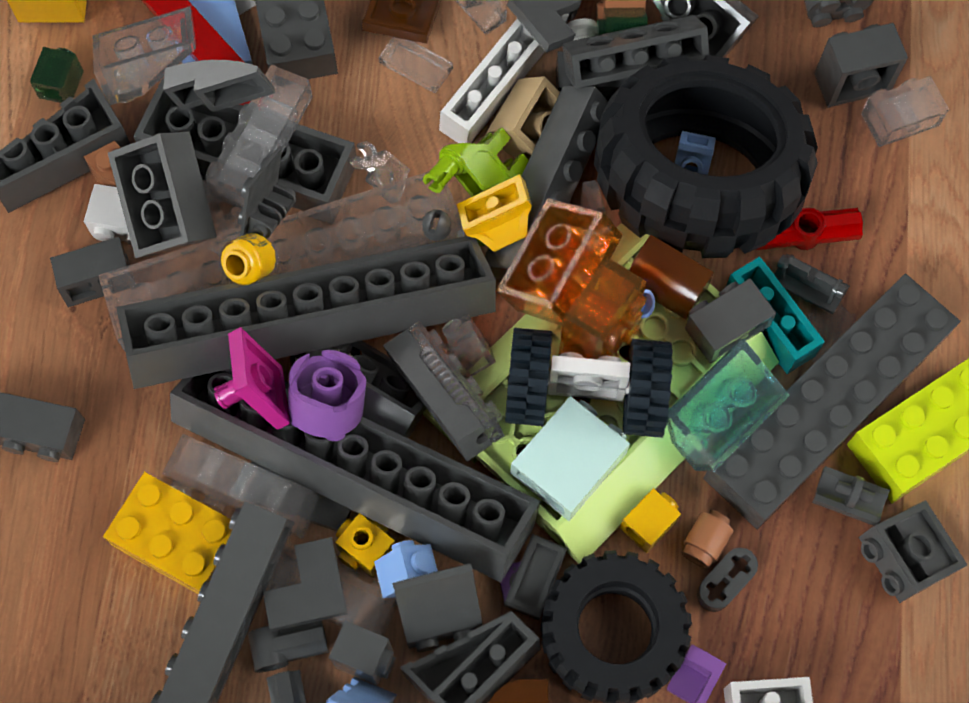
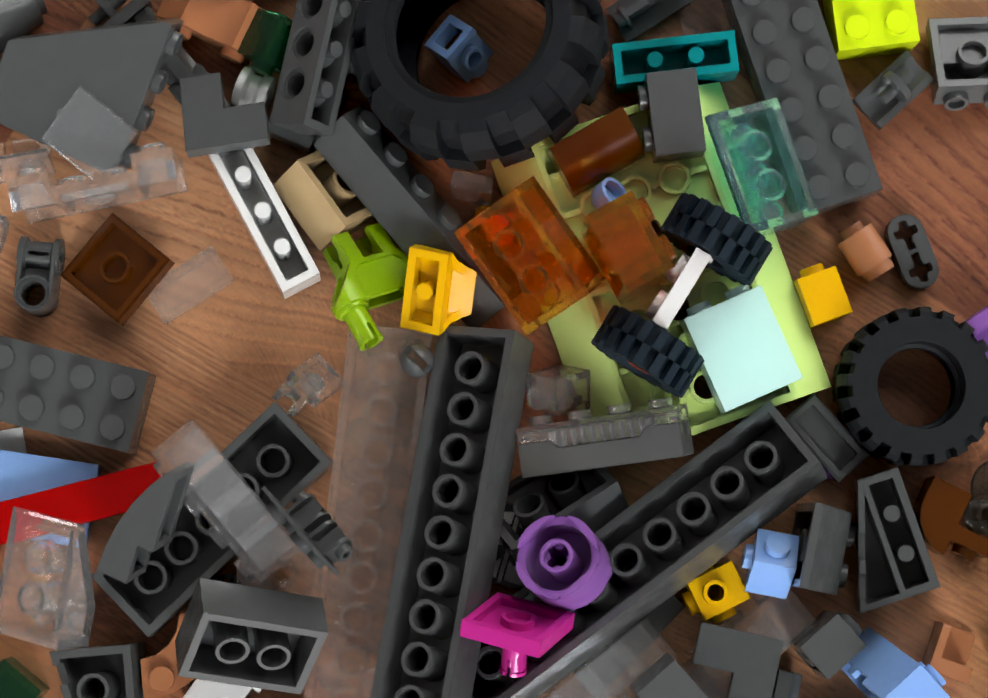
camera: 65 degrees left, 15 degrees up
yellow head [221,233,276,285] -> none

